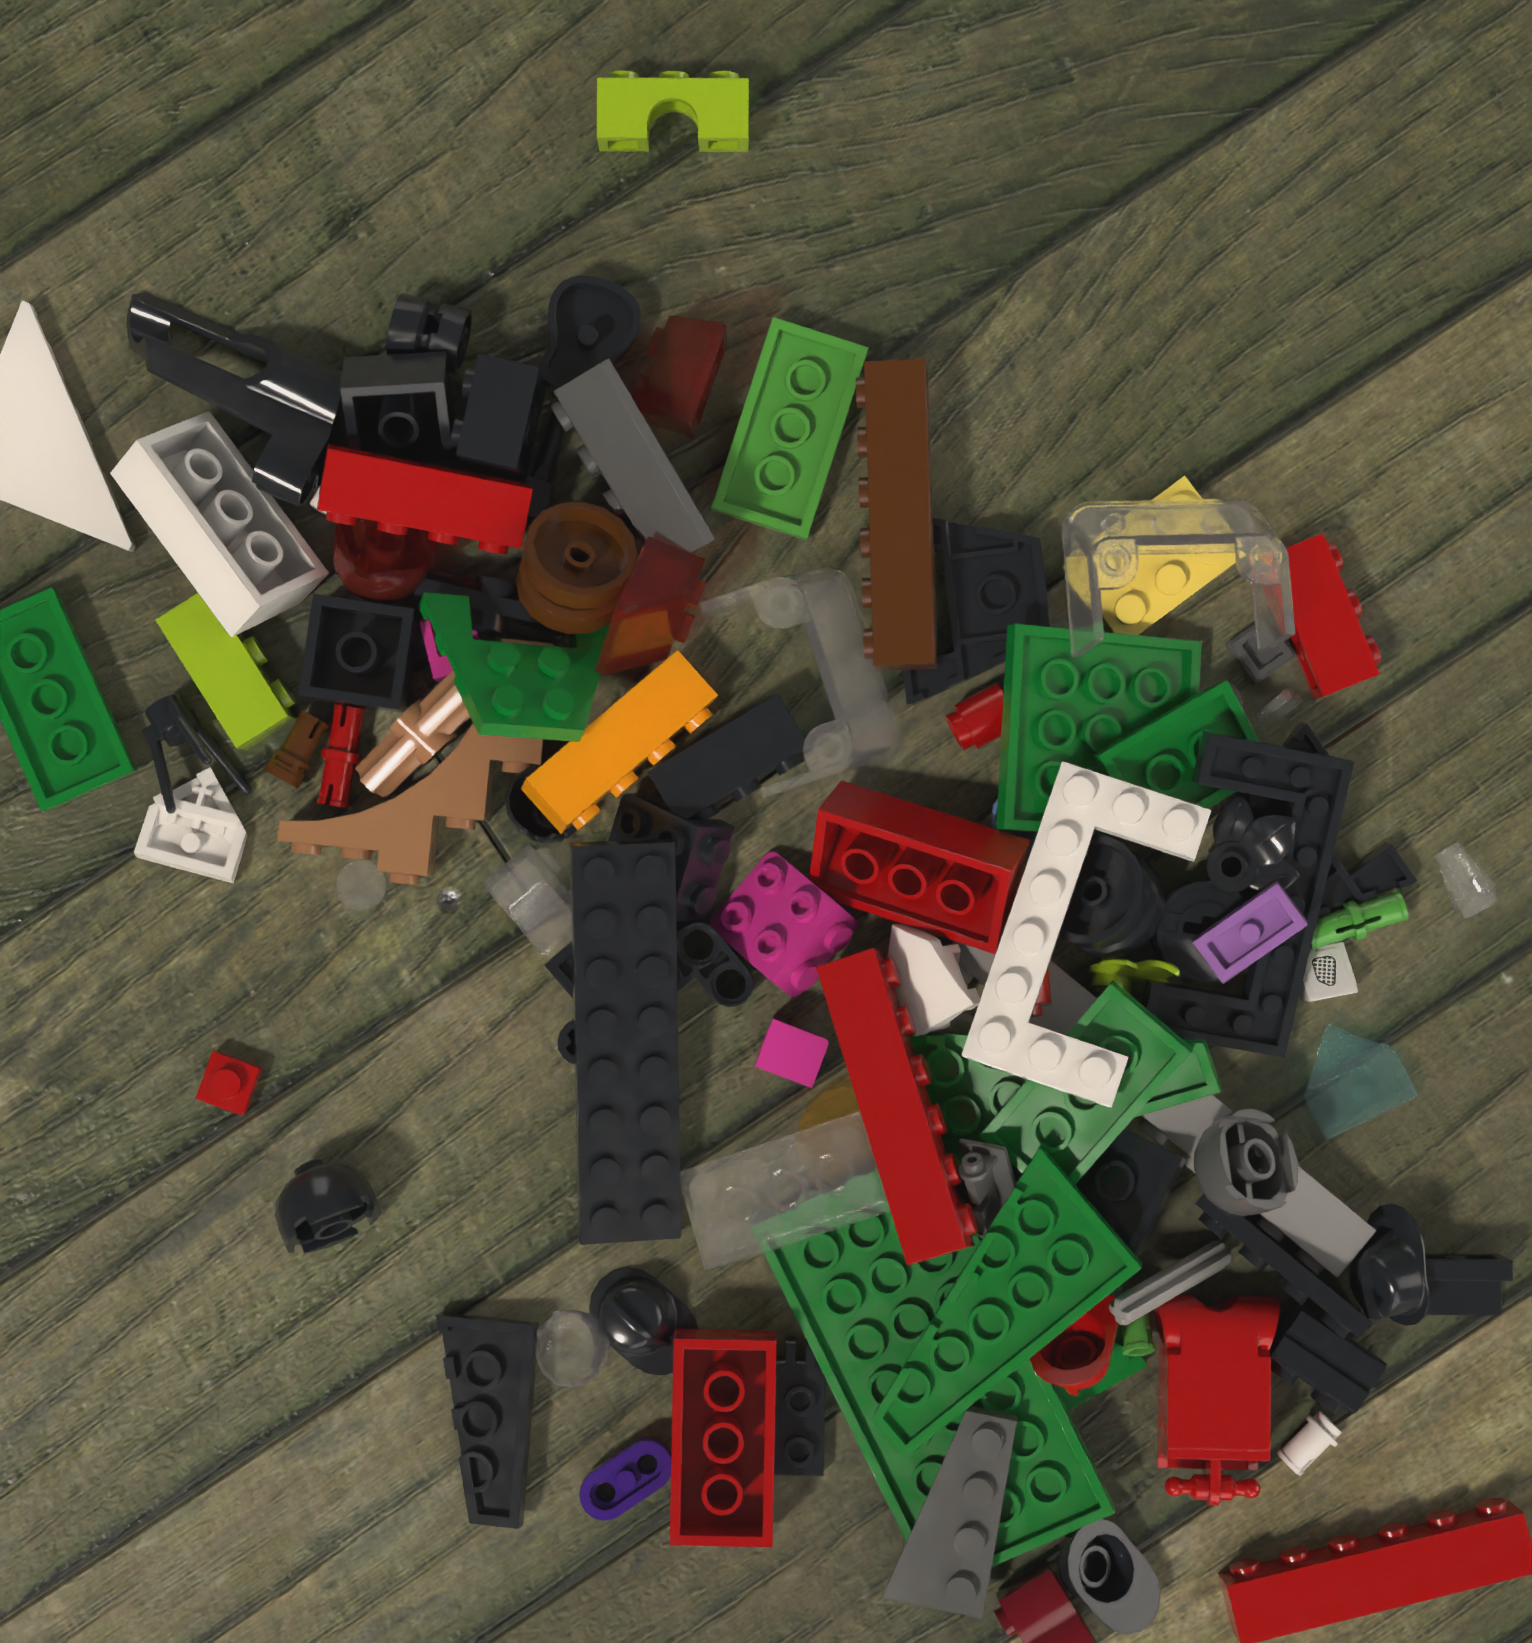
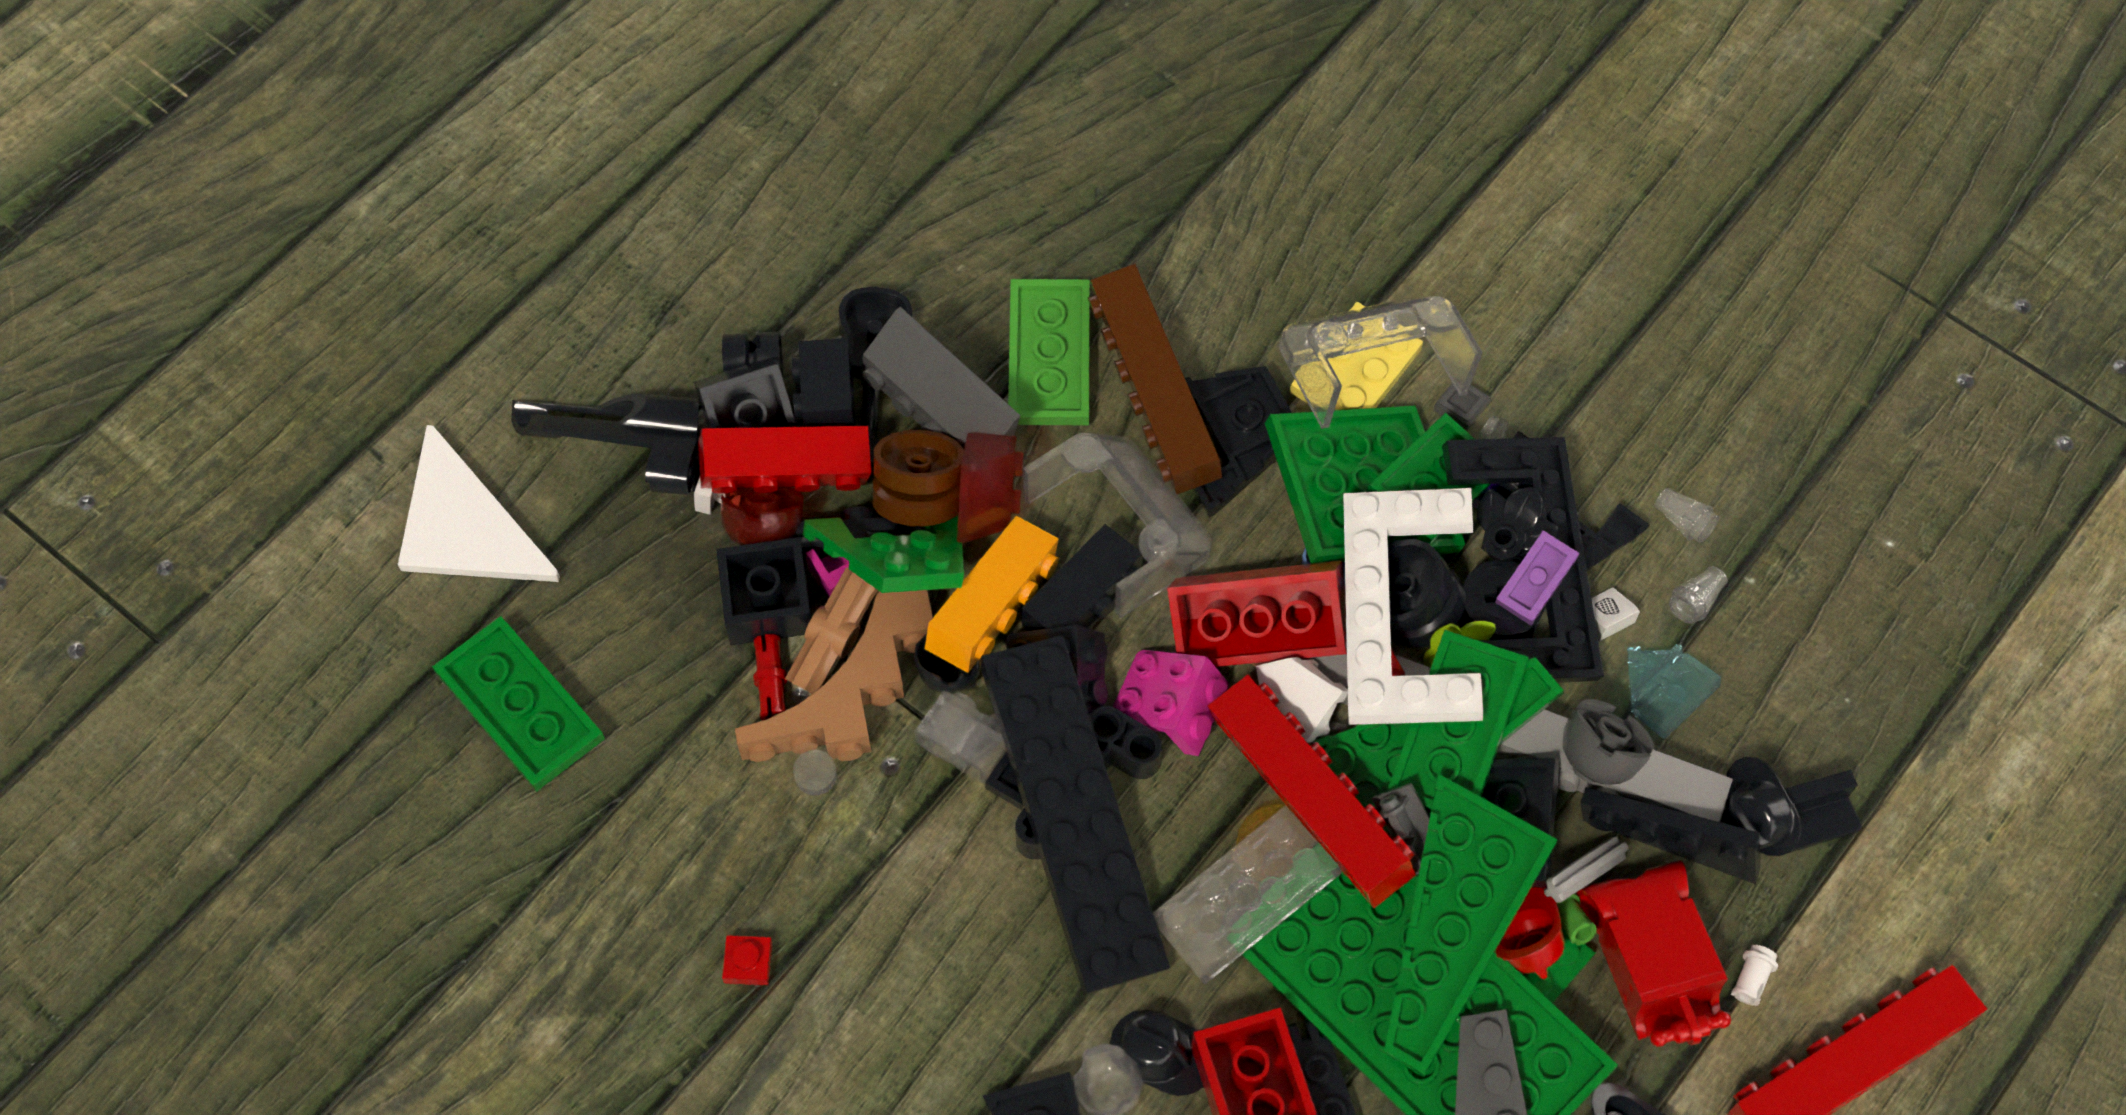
camera: 15 degrees left, 25 degrees down
white brick [110,411,329,637] -> none
white slope [134,767,248,884] -> none
black plant [142,694,252,814] -> none
lime brick [155,593,296,751] -> none
reddish brown pin [263,710,329,789] -> none
black cylinder [275,1159,382,1253] -> none
lime arch [597,71,749,152] -> none
clear red slope [632,315,727,439] -> none
dark pink panel [755,1016,829,1088] -> none
red brick [945,683,1004,751] -> none
red brick [1258,533,1381,700] -> none
black brick [1269,1301,1387,1414] -> none
bright green pin [1310,890,1408,951] -> none
none -> clear cone [1669,566,1727,624]

